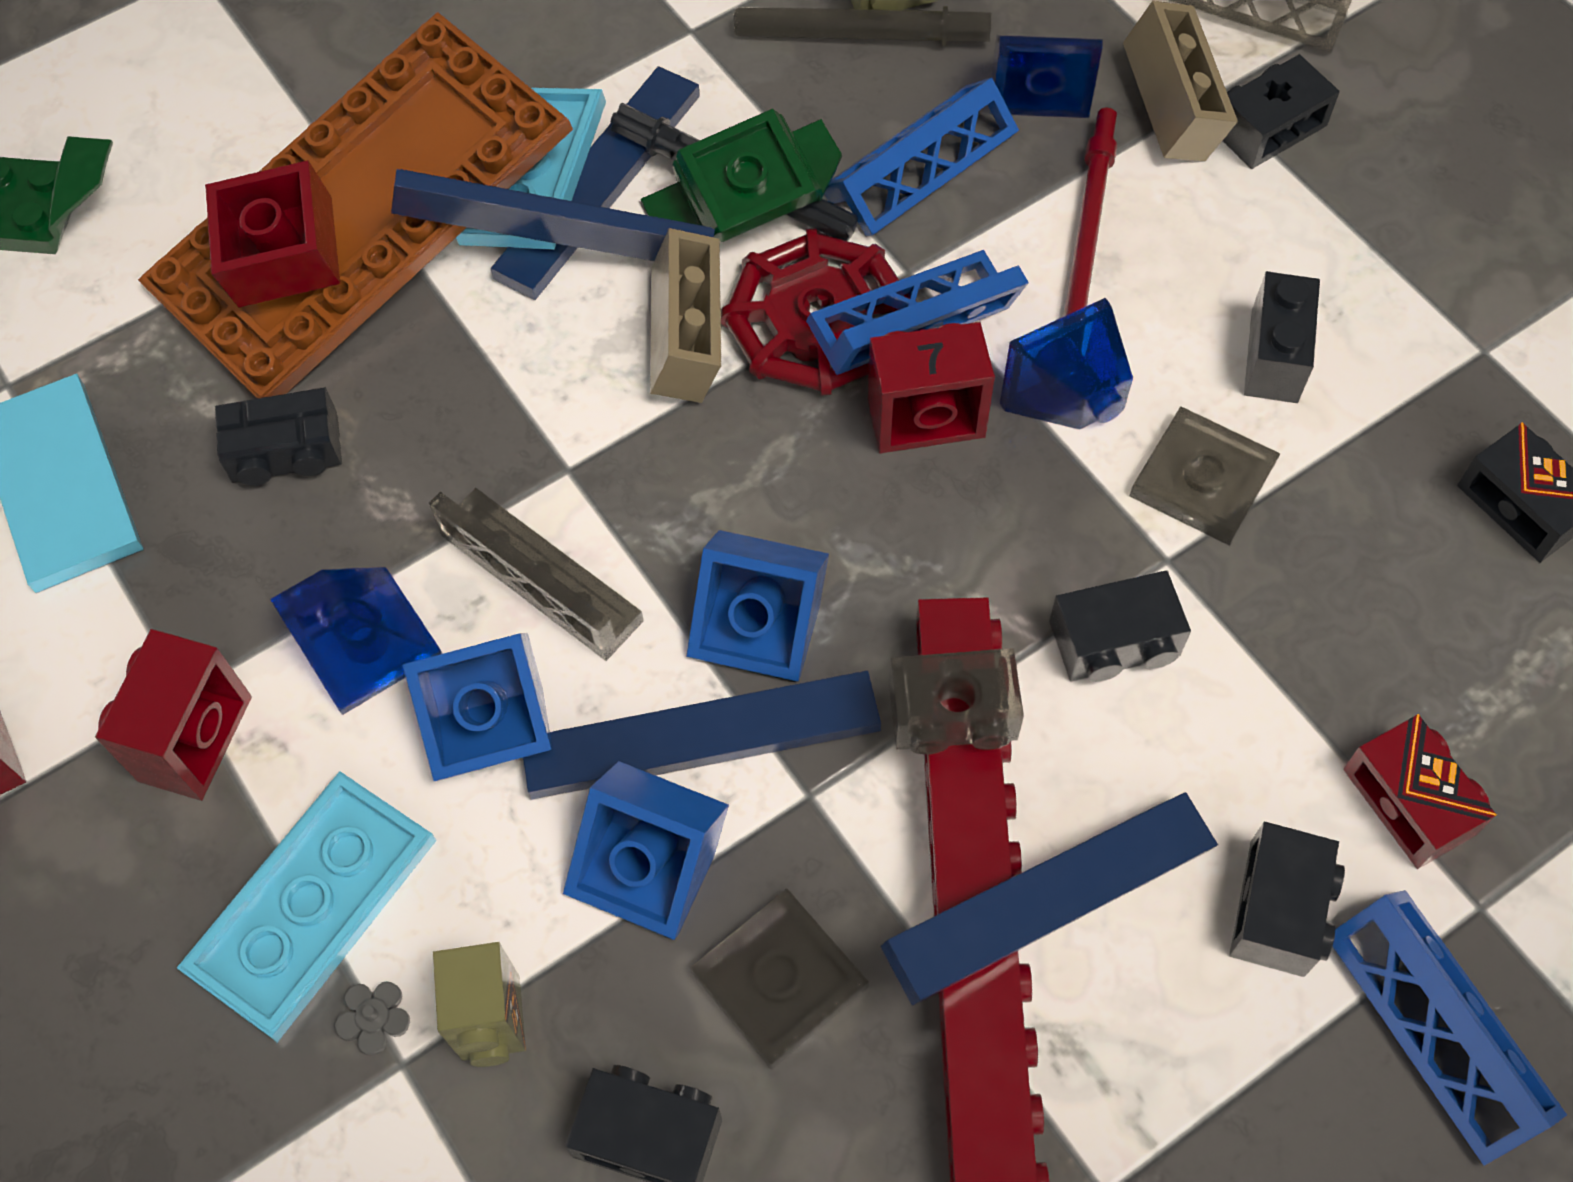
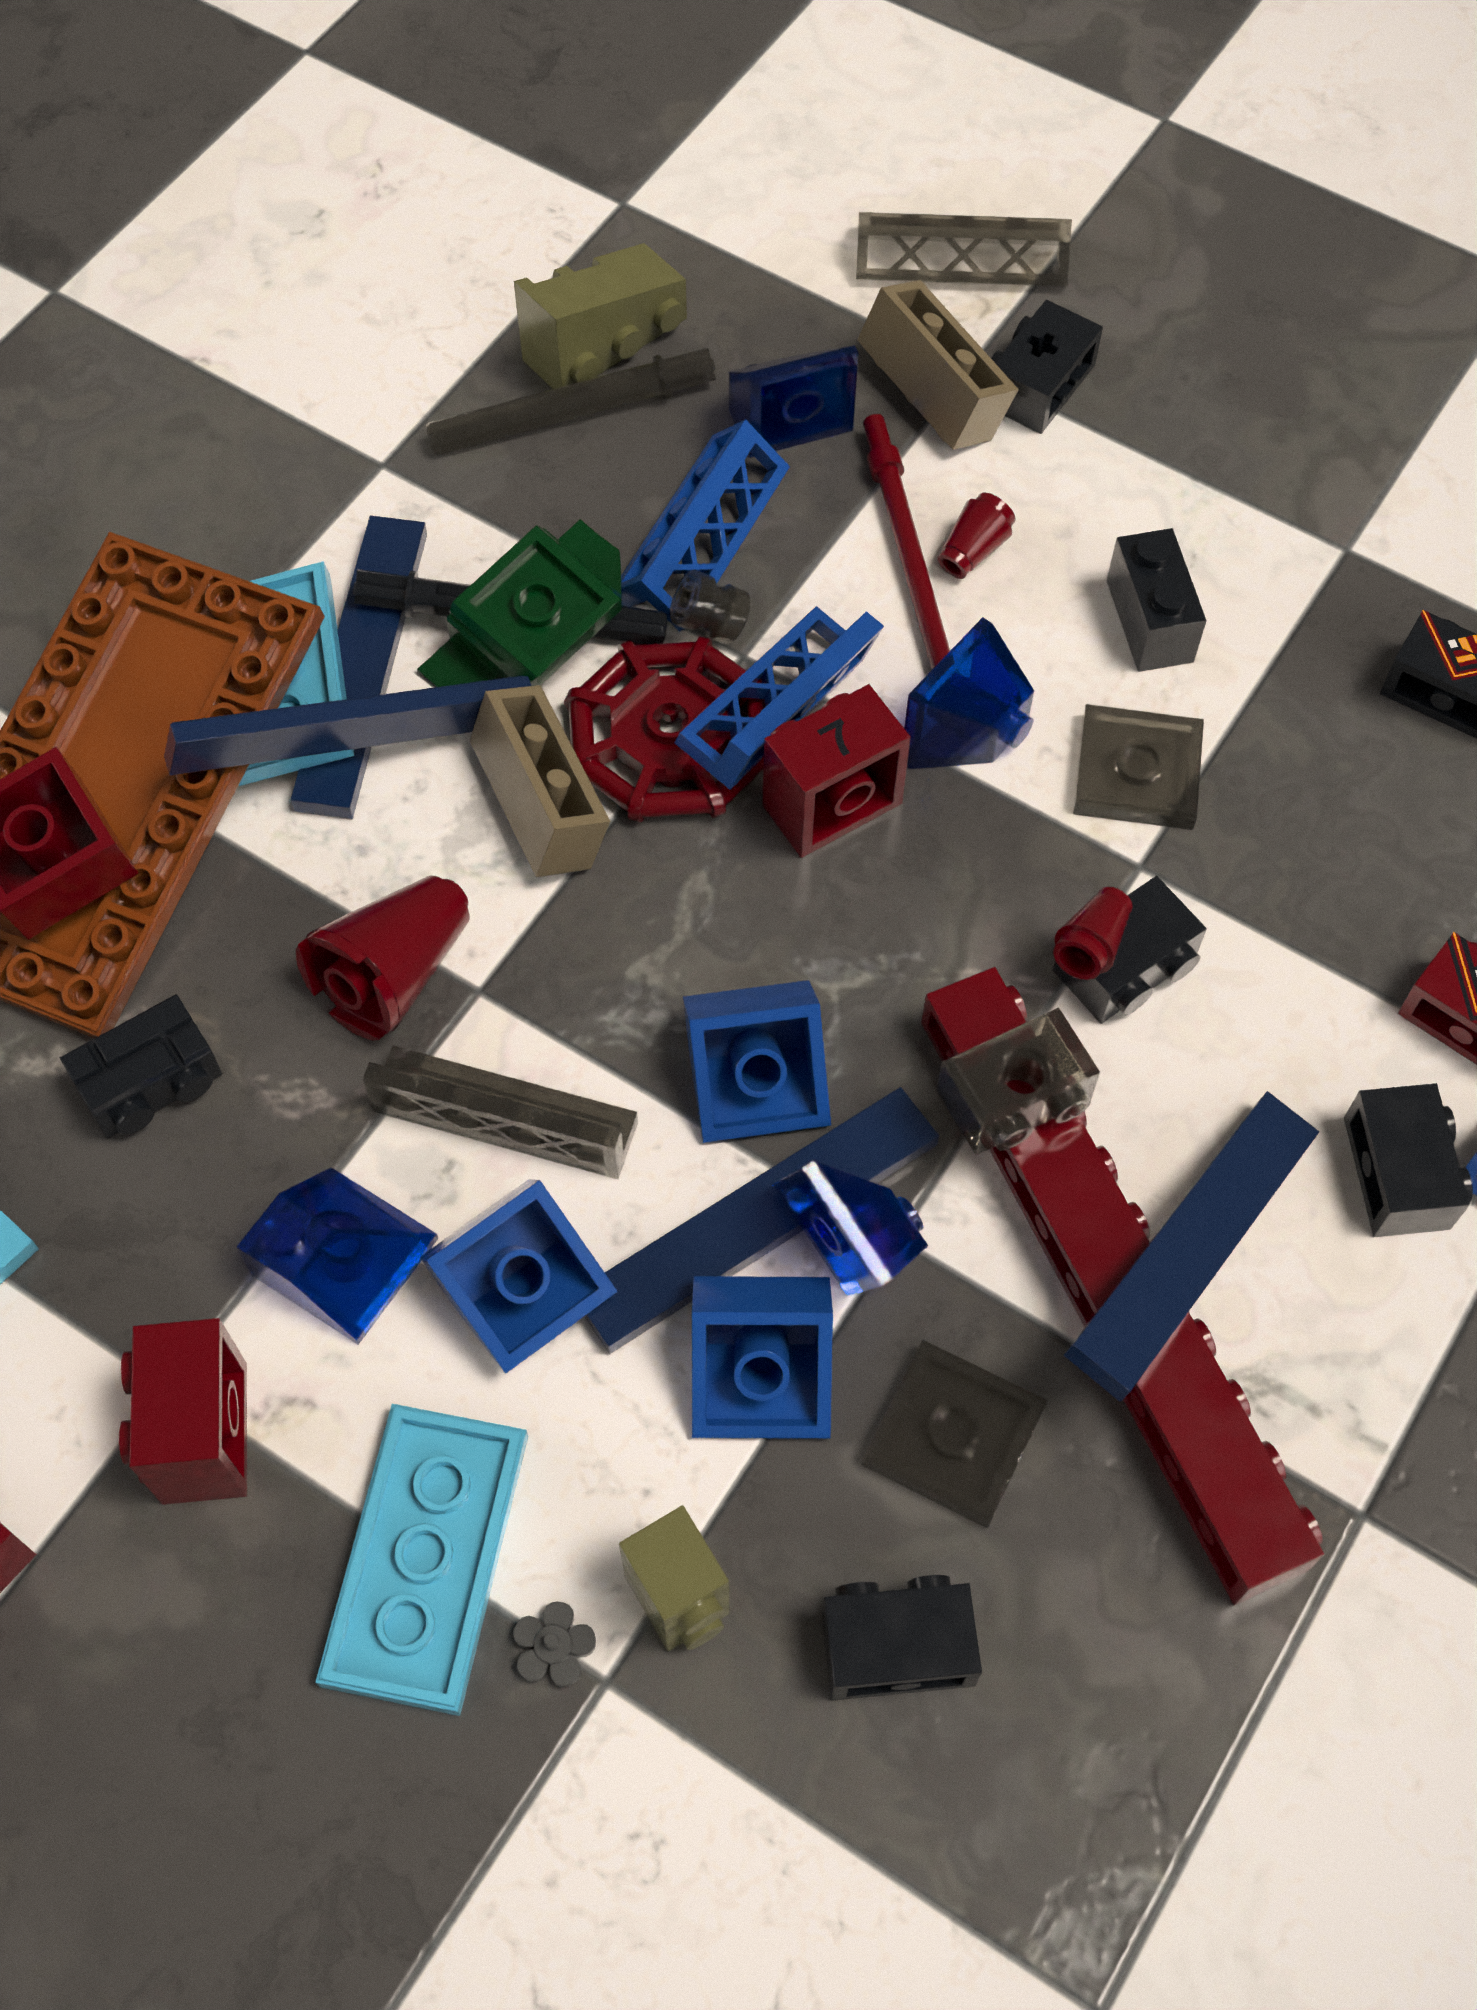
camera: 25 degrees left, 0 degrees up
none -> dark red cone [295,875,470,1041]
none -> clear smoke wheel [670,569,751,645]
none -> clear blue slope [773,1161,929,1296]
none -> dark red cone [937,492,1016,579]
none -> dark red cone [1053,886,1133,980]

